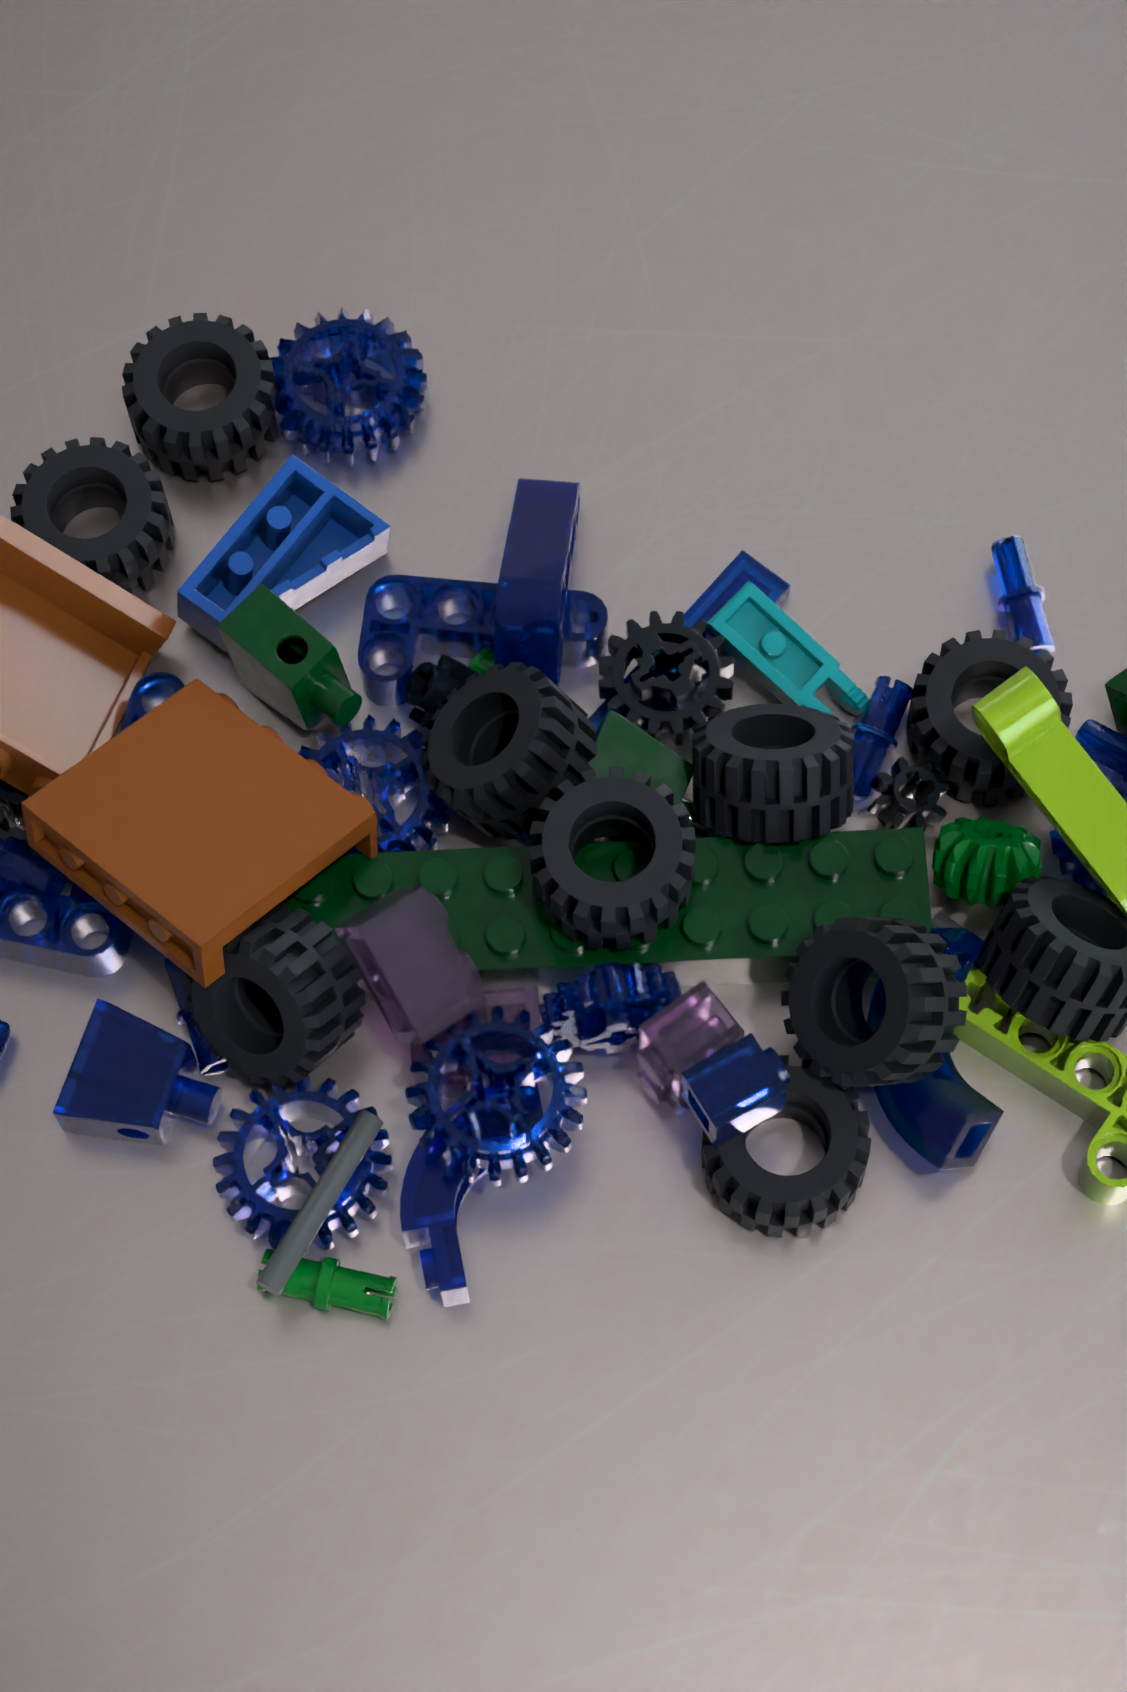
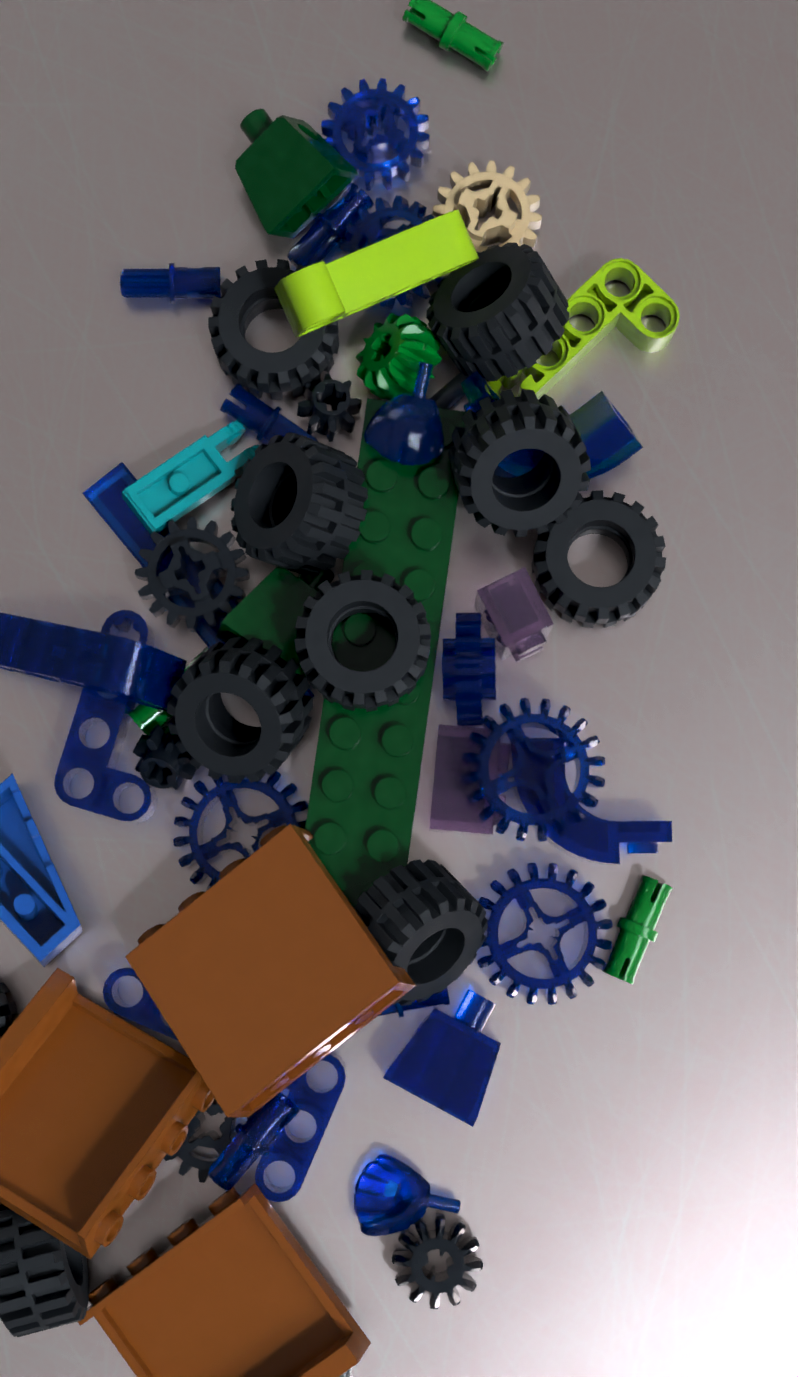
camera: 80 degrees left, 15 degrees up
dark green torso [217,583,362,730] -> none
dark grey bar [256,1109,384,1296] -> none
clear purple brick [334,886,487,1044] -> none
clear blue brick [680,1033,790,1148] -> none
none -> clear blue piece [364,361,444,466]

